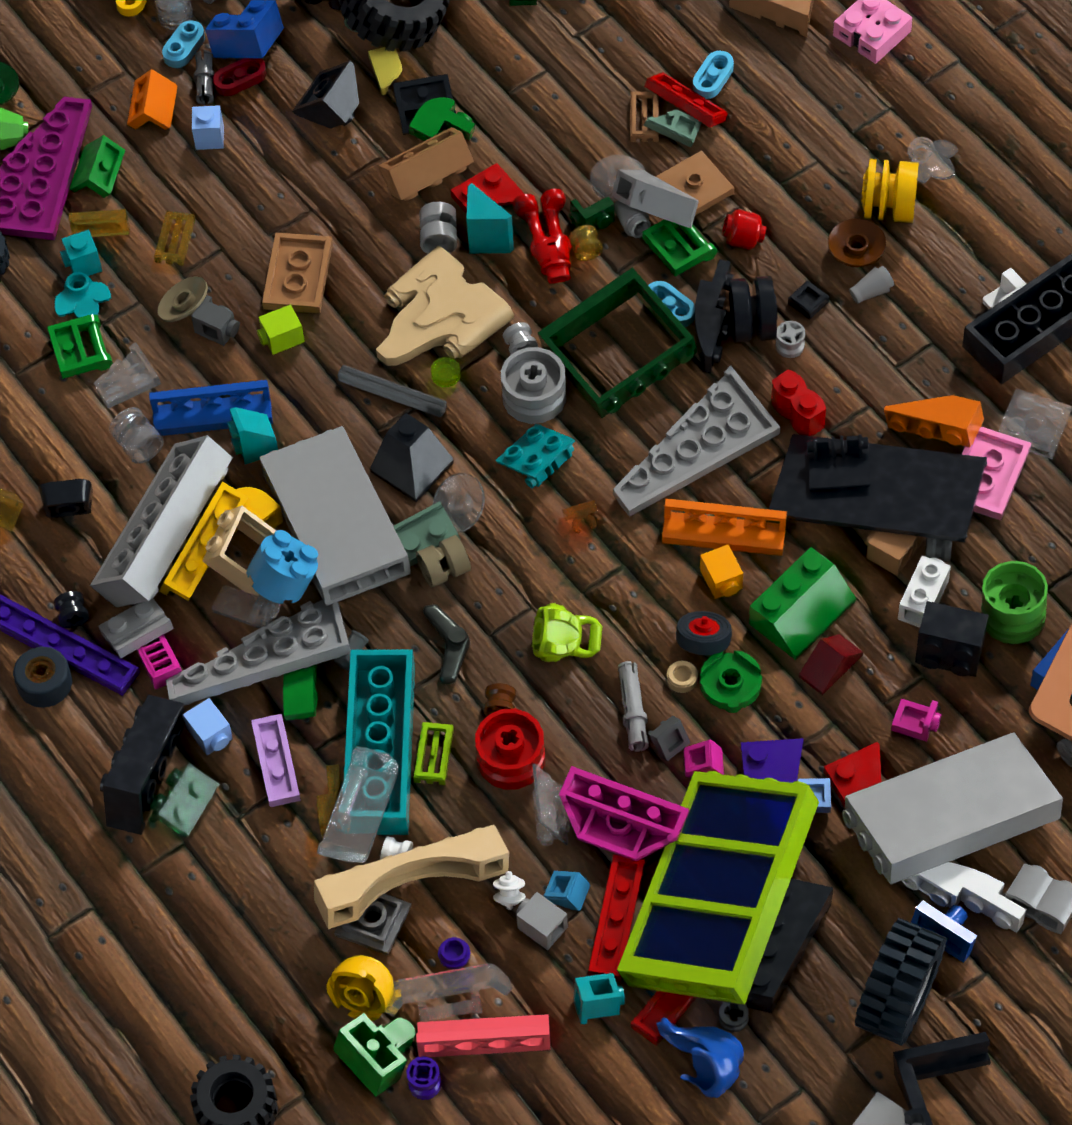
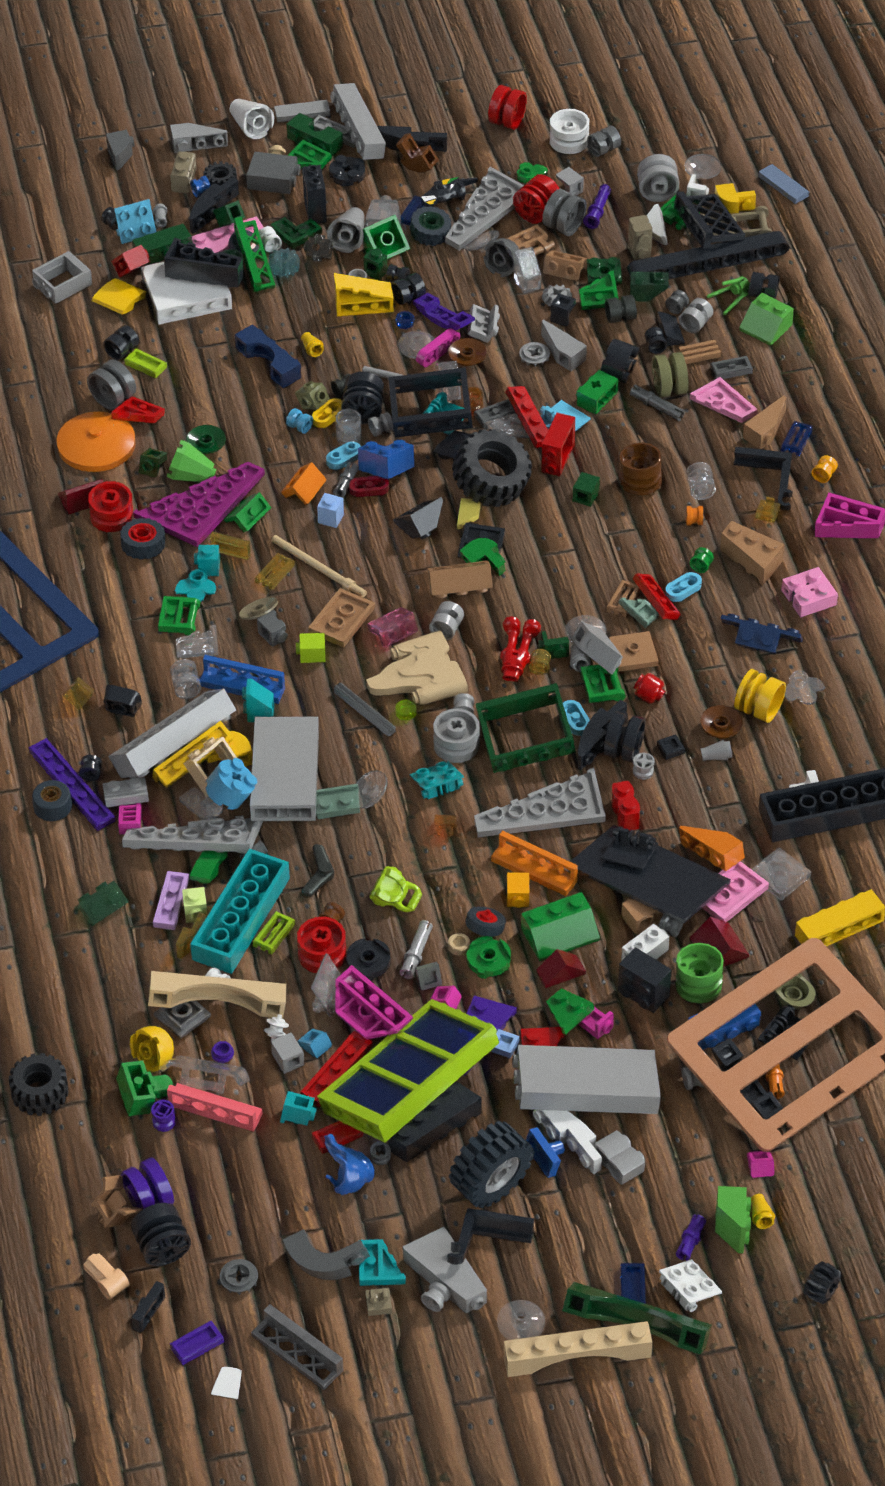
camera: 20 degrees right, 10 degrees down
black wedge [100,695,185,835] -> none
light blue brick [183,698,233,755] -> none
clear piece [317,746,399,863] -> none
black slope [370,413,454,502] -> none
dark tan wheel [416,535,471,588] -> none
red wing [450,163,524,214] -> none
teal slope [466,183,514,254] -> none
none -> yellowish green brick [182,887,207,923]
none -> tan bar [272,535,367,598]
none -> dark azure wheel [286,408,313,434]
none -> black plate [346,938,391,981]
none -> clear pink bracket [367,607,418,647]
none -> green wing [546,988,595,1035]
none -> green wheel [689,547,714,573]
none -> dark red slope [689,917,749,967]
none -> dark blue bracket [721,613,803,654]

